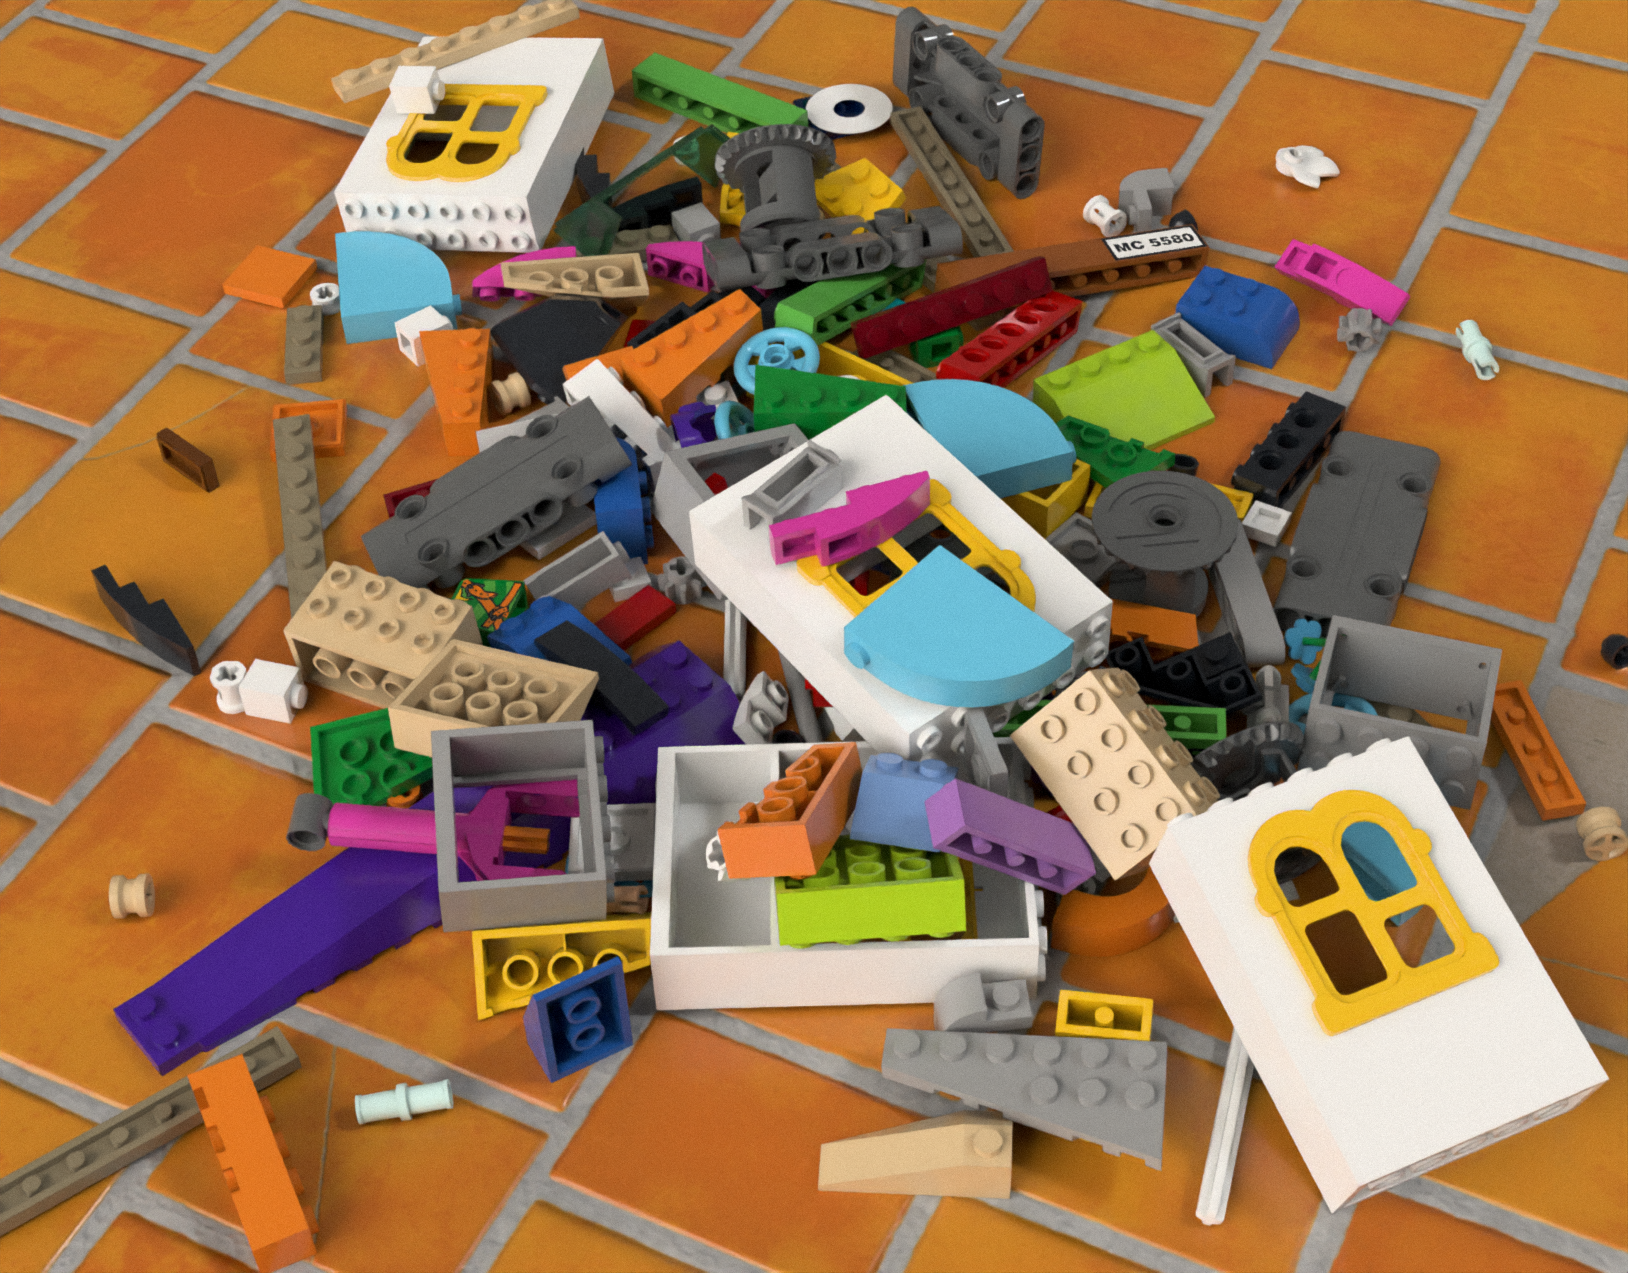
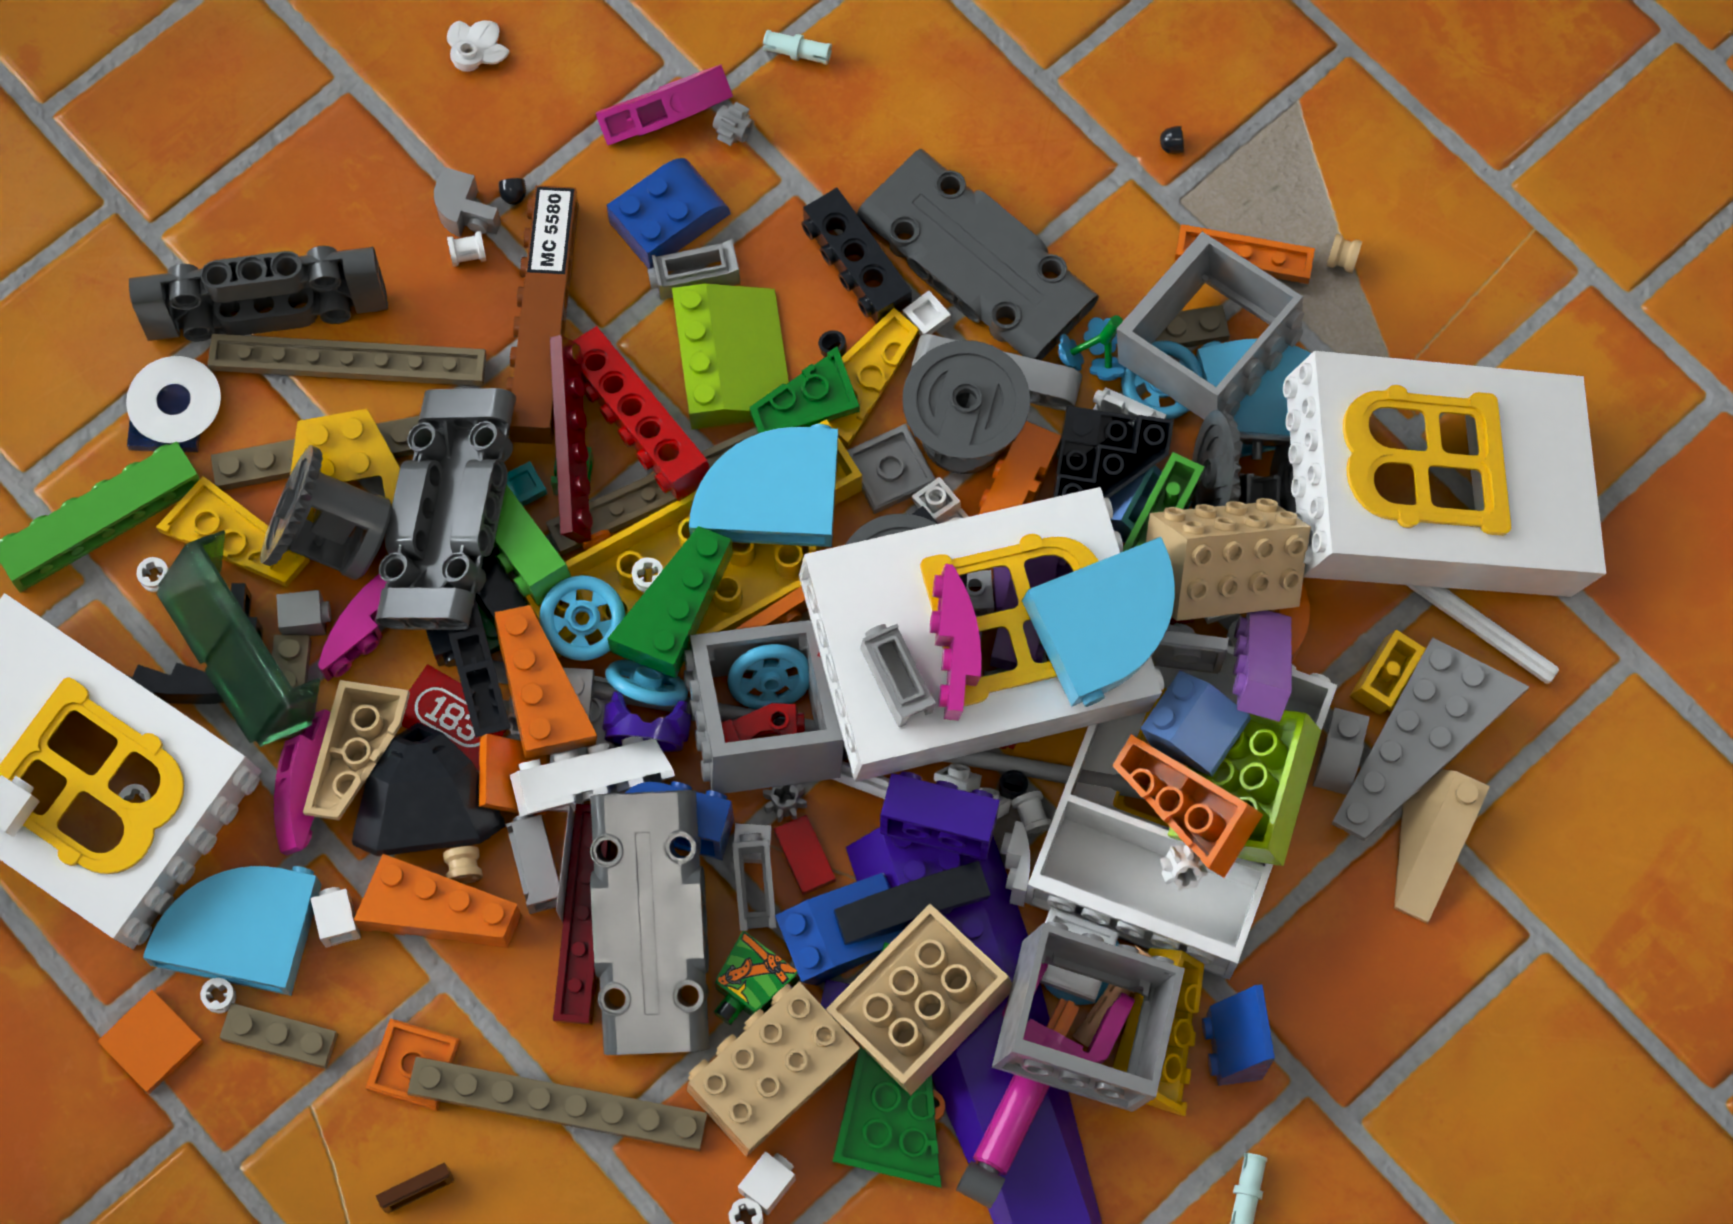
camera: 70 degrees left, 25 degrees up
none -> dark purple brick [880,772,1000,861]

